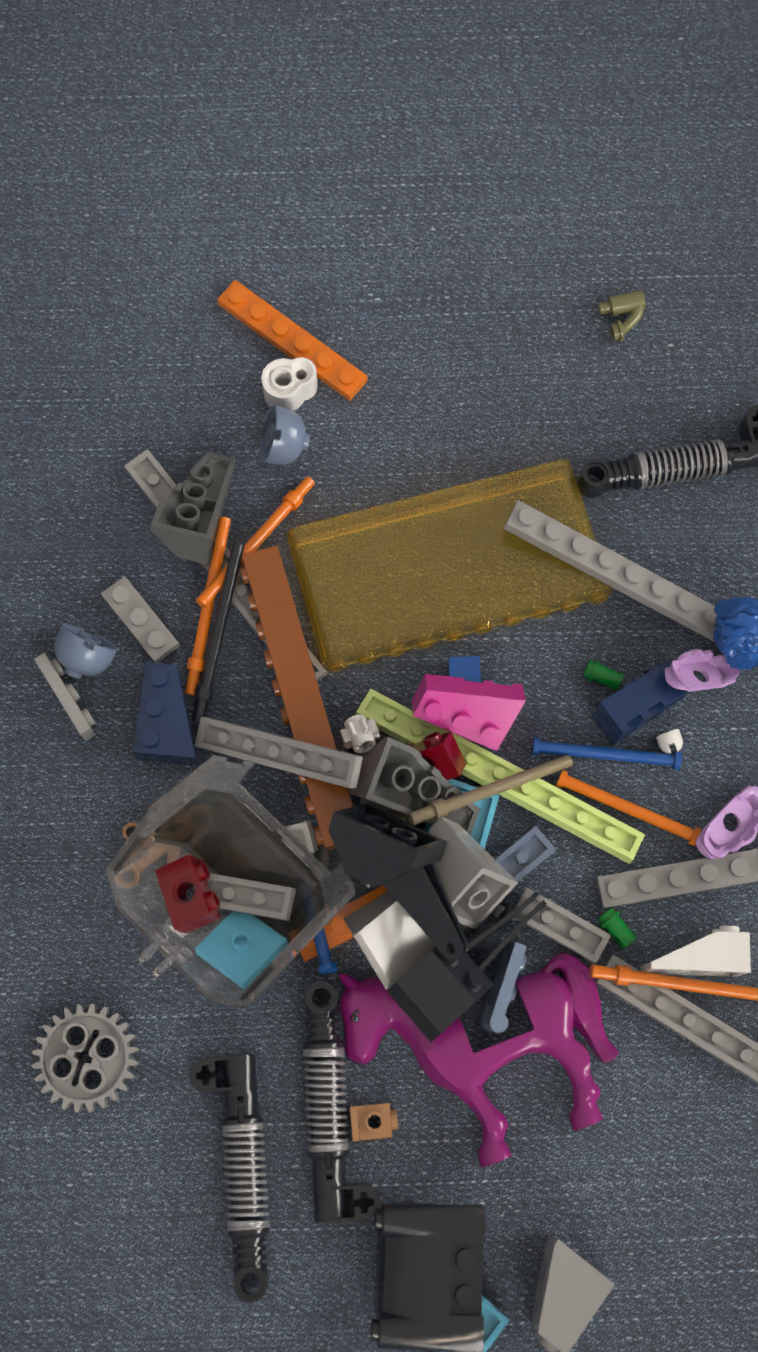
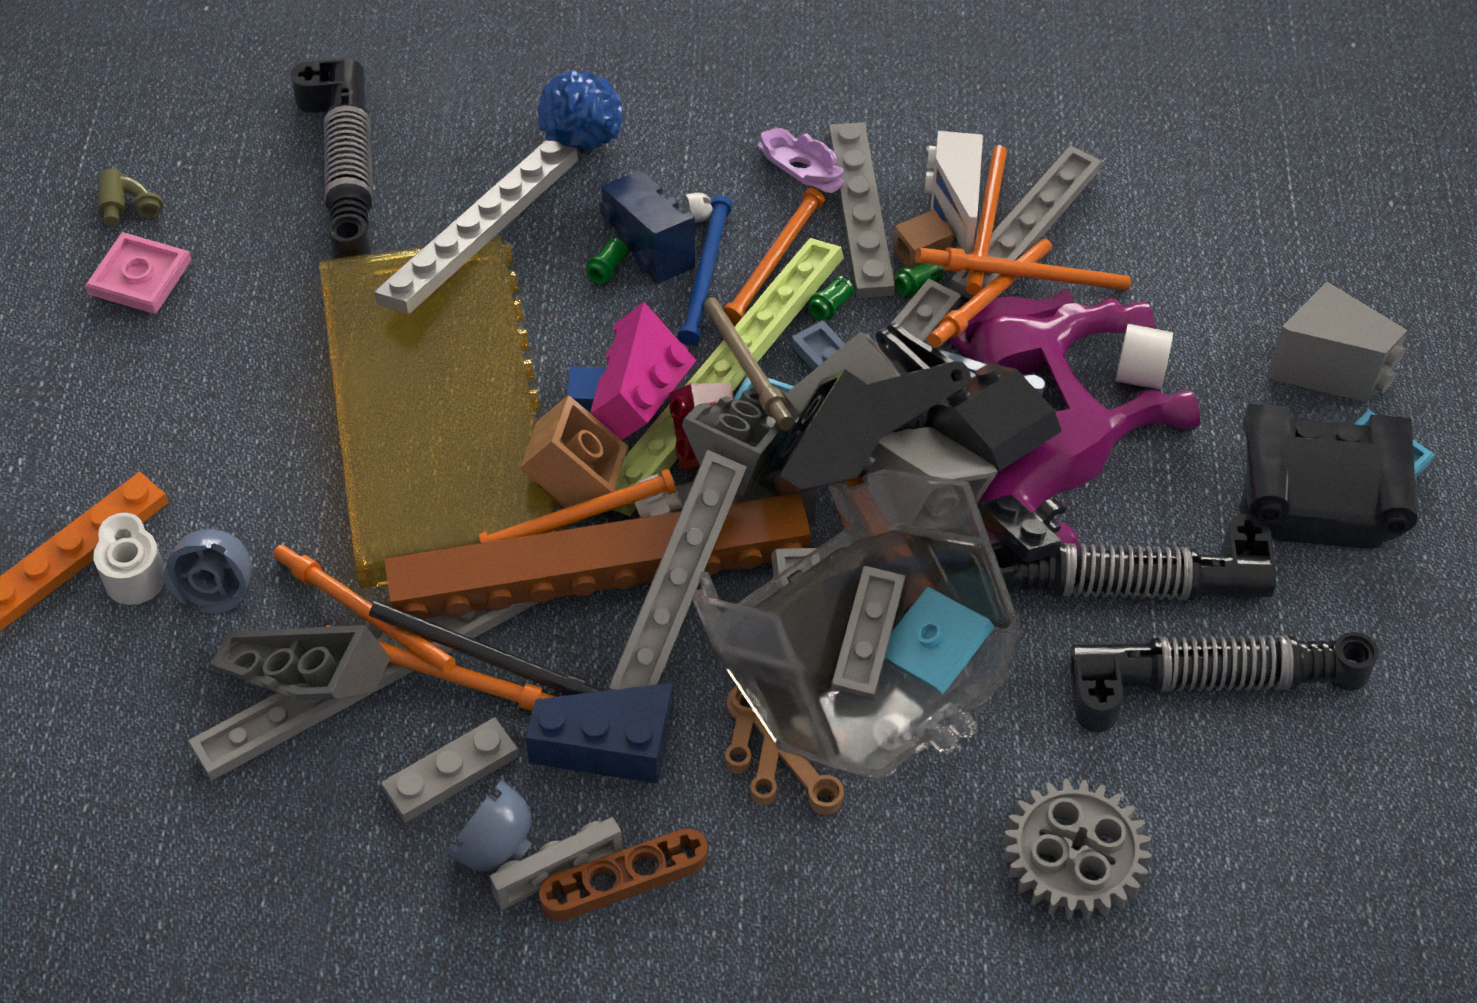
camera: 85 degrees left, 20 degrees down
dark red brick [155,855,220,934] -> none
medium nougat brick [350,1103,398,1141] -> none
lavender piece [665,649,740,692] -> none
none -> bright pink plate [85,232,192,314]
none -> orange bar [478,469,677,543]
none -> medium nougat brick [520,395,628,508]
none -> dark orange beam [539,828,708,921]
none -> green pin [808,276,854,321]
none -> medium nougat brick [893,210,954,269]
none -> orange bar [915,247,1131,291]
none -> orange bar [927,238,1052,348]
none -> black plate [976,495,1066,563]
none -> white piece [1115,324,1173,391]

